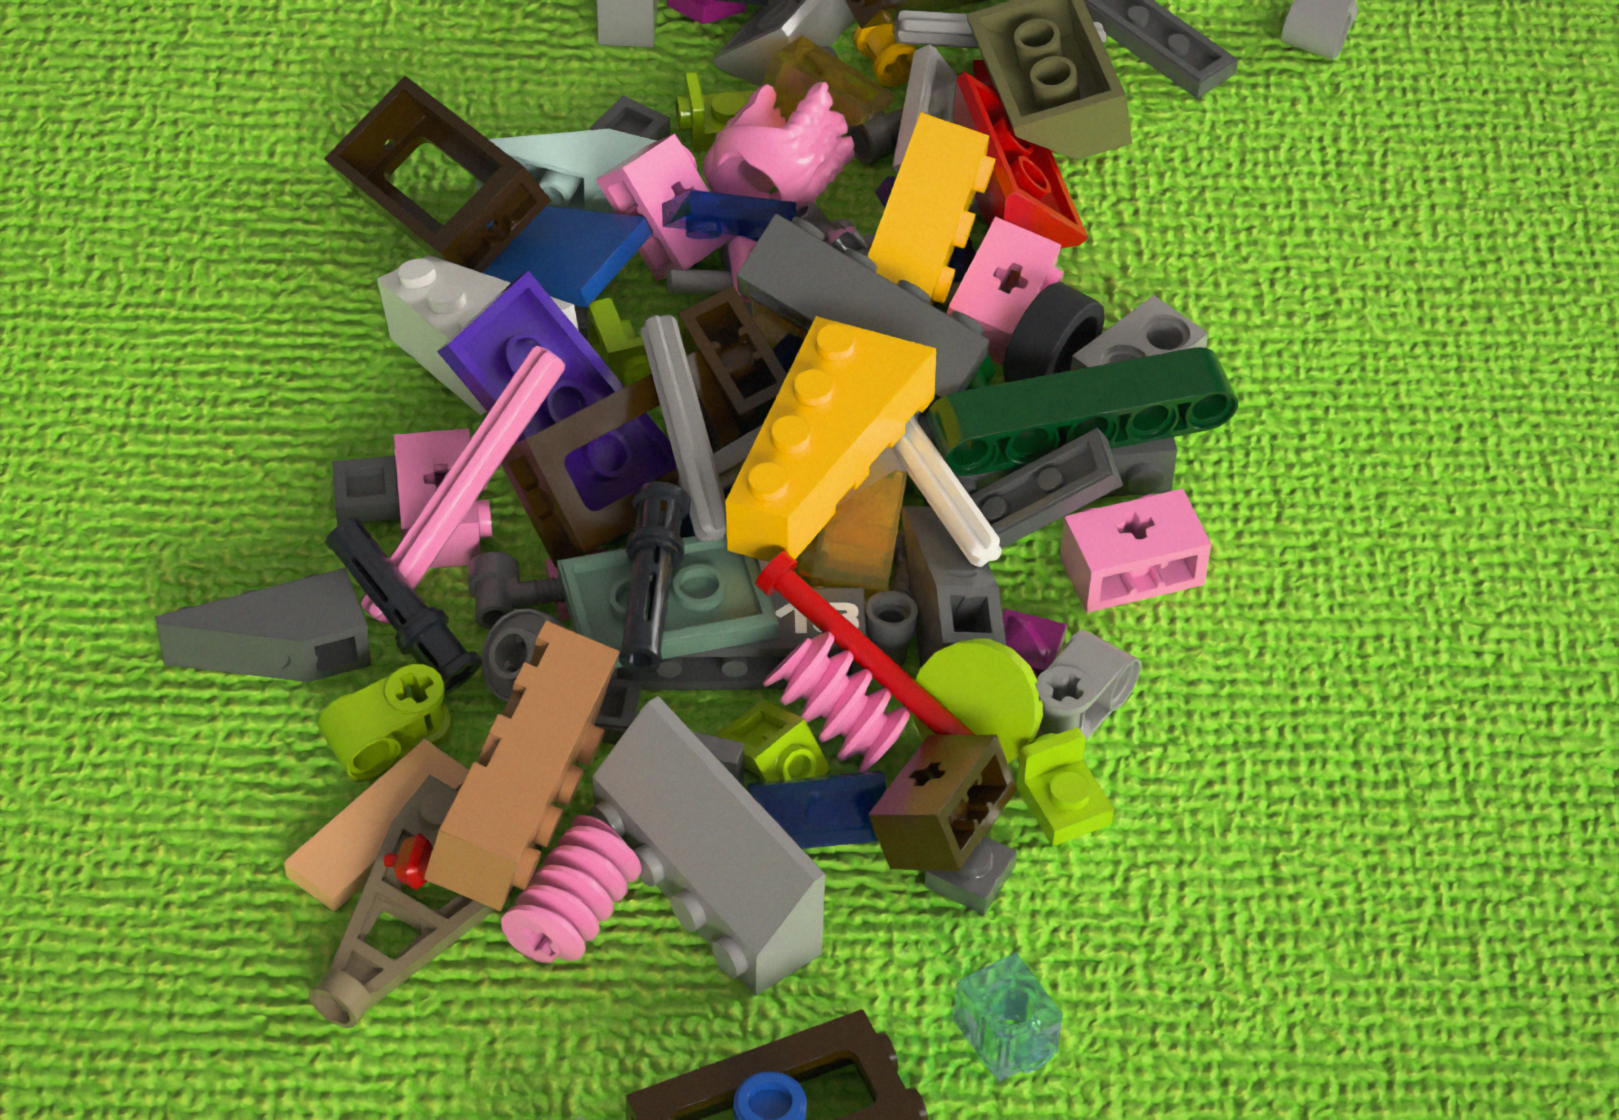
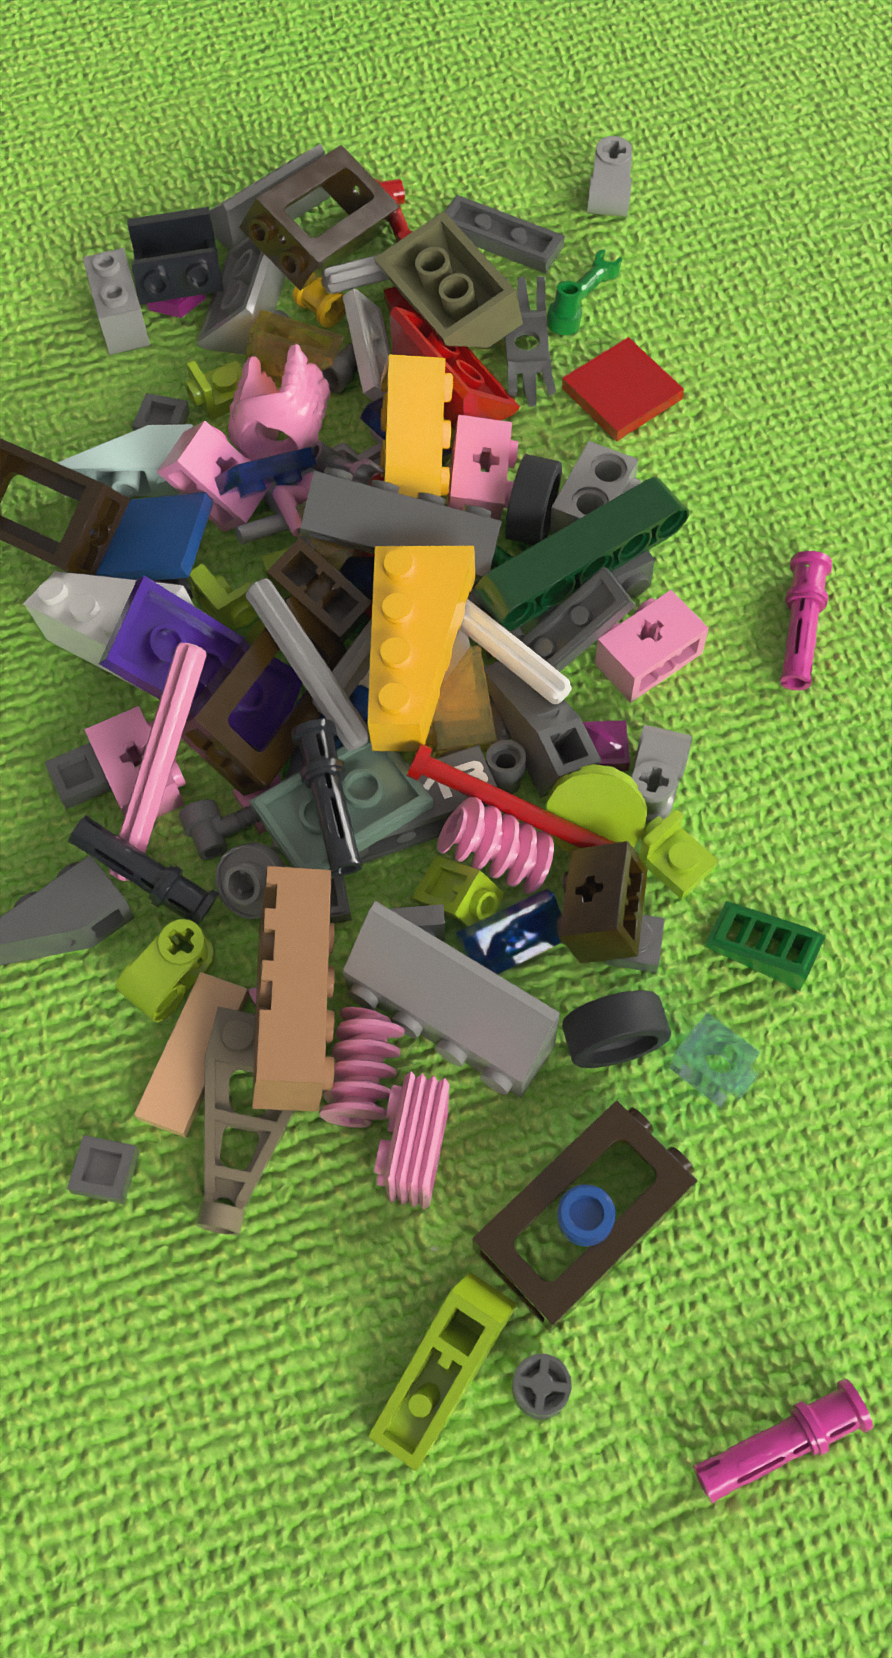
camera: 15 degrees left, 15 degrees up
red rock [384,833,433,890] -> none
none -> flat silver plate [67,1135,140,1204]
none -> bright pink brick [374,1071,449,1210]
none -> dark grey piece [505,276,556,407]
none -> green brick [546,249,622,335]
none -> red tile [562,337,684,442]
none -> black tyre [562,990,671,1068]
none -> green slope [704,901,826,991]
none -> dark pink pin [780,551,832,691]

